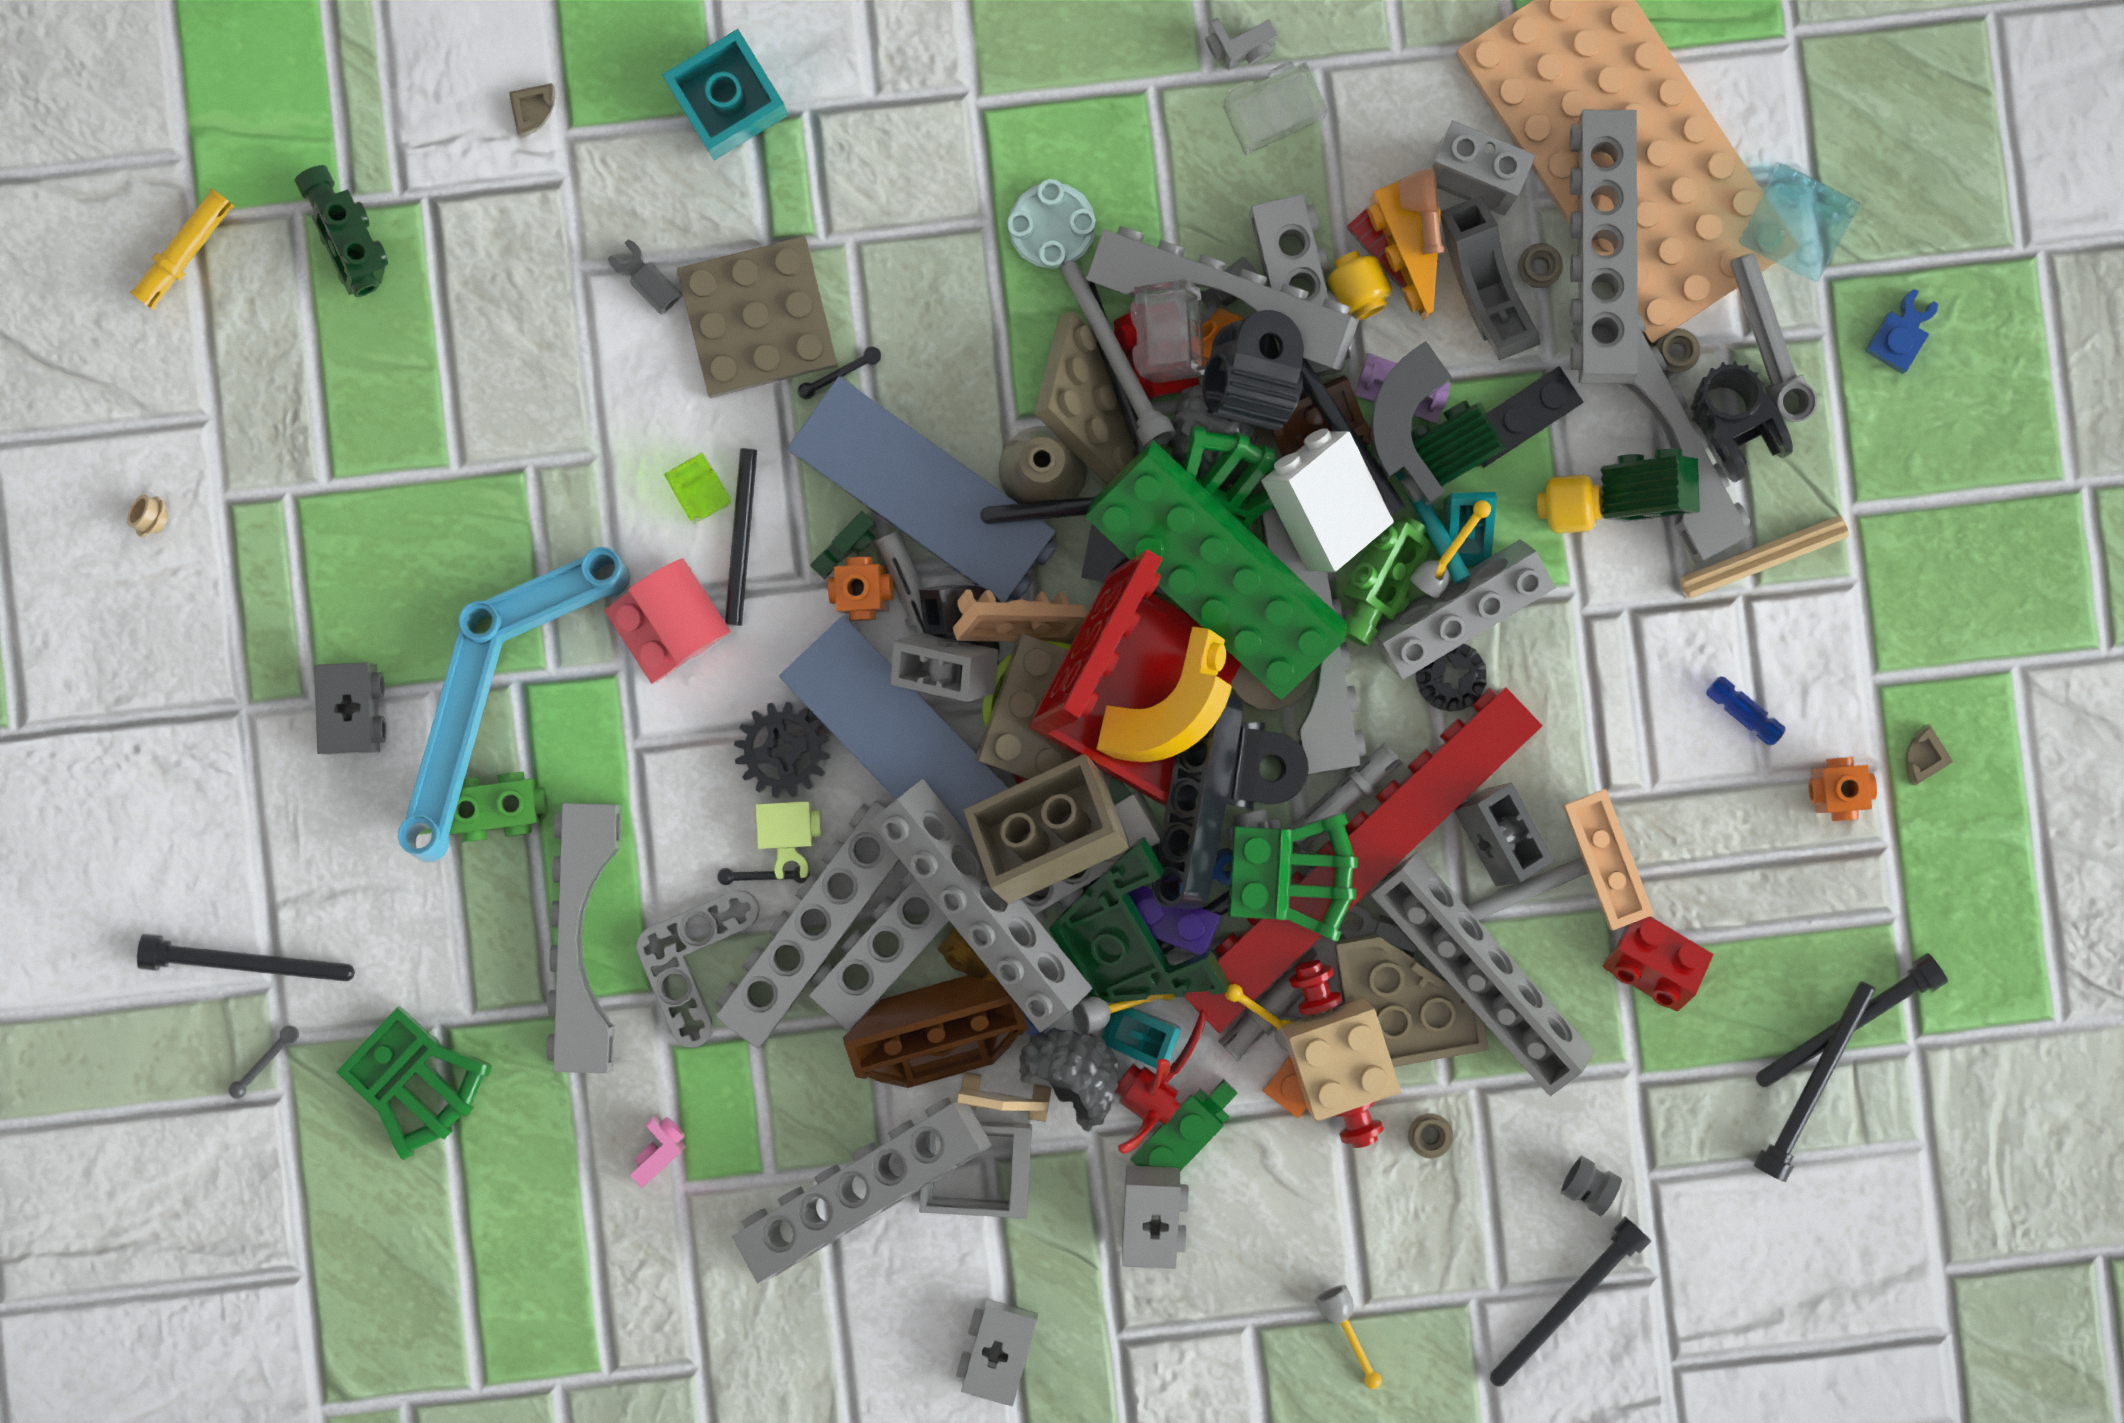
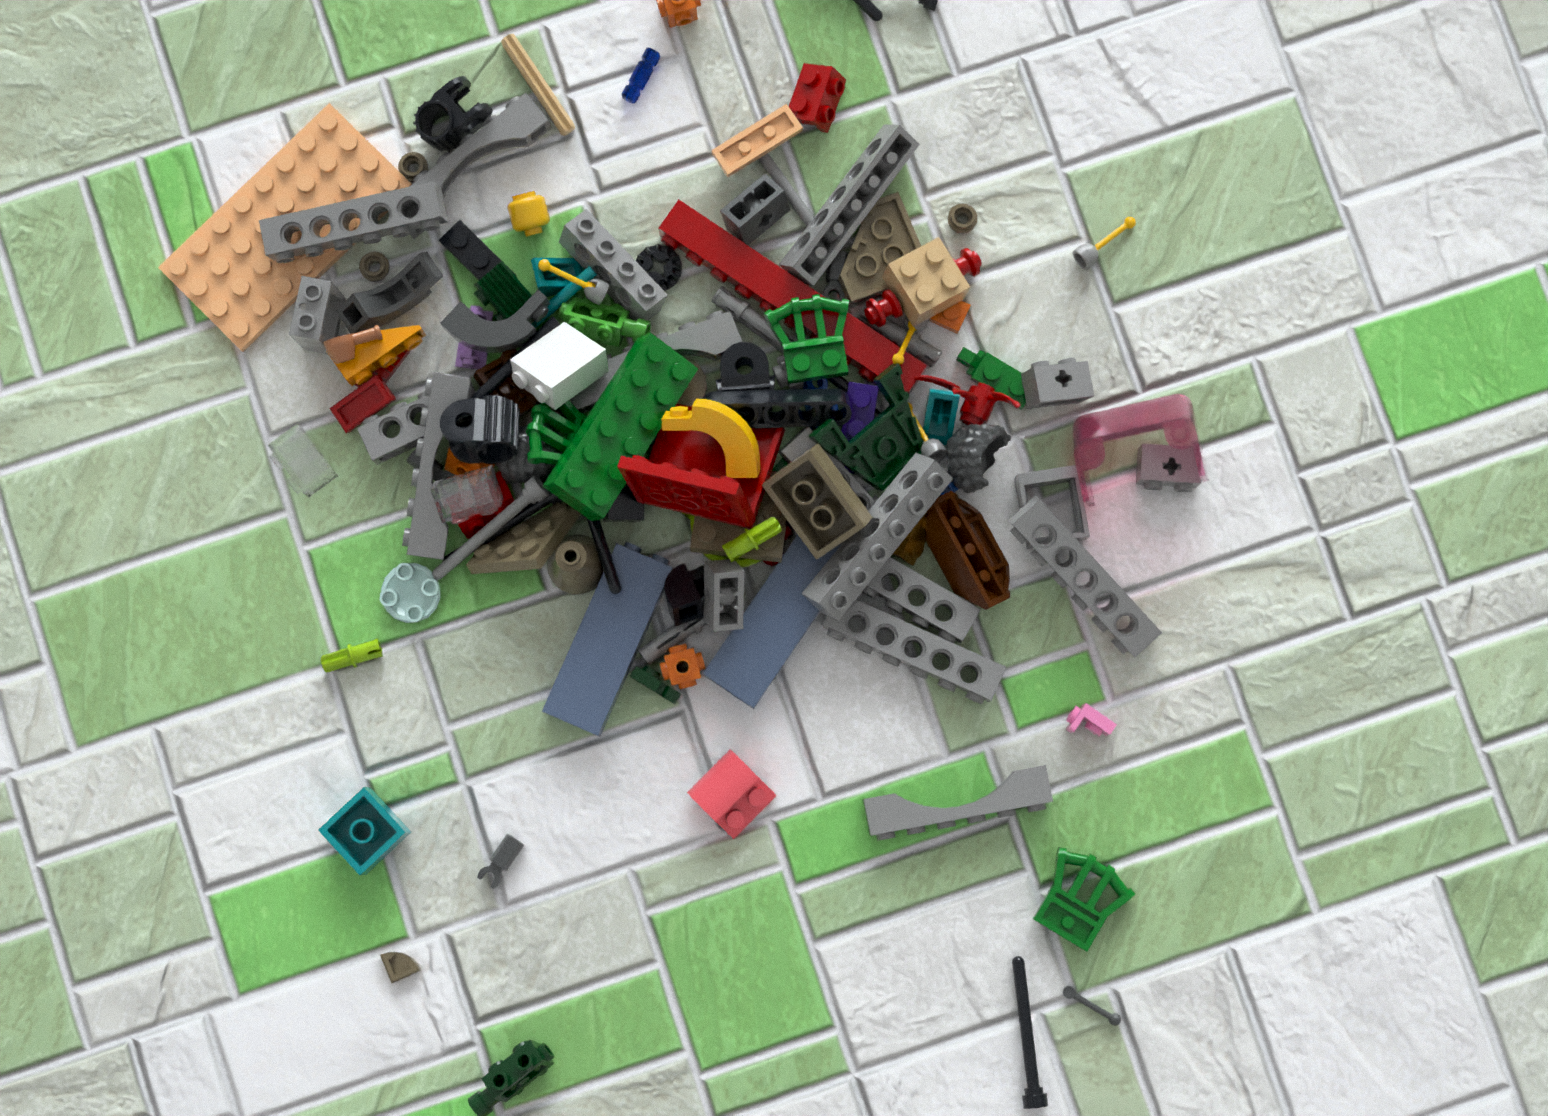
camera: 105 degrees left, 5 degrees down
dark grey brick [314,662,386,755] -> none
medium azure piece [398,547,630,862] -> none
bright green brick [409,772,548,843] -> none
light grey beam [636,890,760,1048] -> none
clear neon green panel [664,453,731,524] -> none
dark tan plate [677,236,838,398] -> none
black hinge [717,866,810,885] -> none
black bar [725,448,758,626] -> none
black gear [734,702,831,798] -> none
yellowish green brick [755,801,822,879] -> none
black hinge [798,347,881,400] -> none
light nougat plate [953,590,1087,643] -> none
tan flag [957,1072,1052,1122] -> none
light grey bracket [1205,18,1278,70] -> none
yellow head [1327,251,1392,321] -> none
black piece [1490,1216,1652,1387] -> none
dark grey wheel [1561,1156,1622,1216] -> none
dark green brick [1600,449,1700,522] -> none
light grey axle [1730,253,1817,422] -> none
clear light blue bracket [1739,162,1861,282] -> none
blue plate [1865,289,1938,374] -> none
none -> lime axle [321,638,383,672]
none -> red tile [329,374,396,433]
none -> lime axle [721,517,782,563]
none -> clear pink windscreen [1073,394,1209,507]

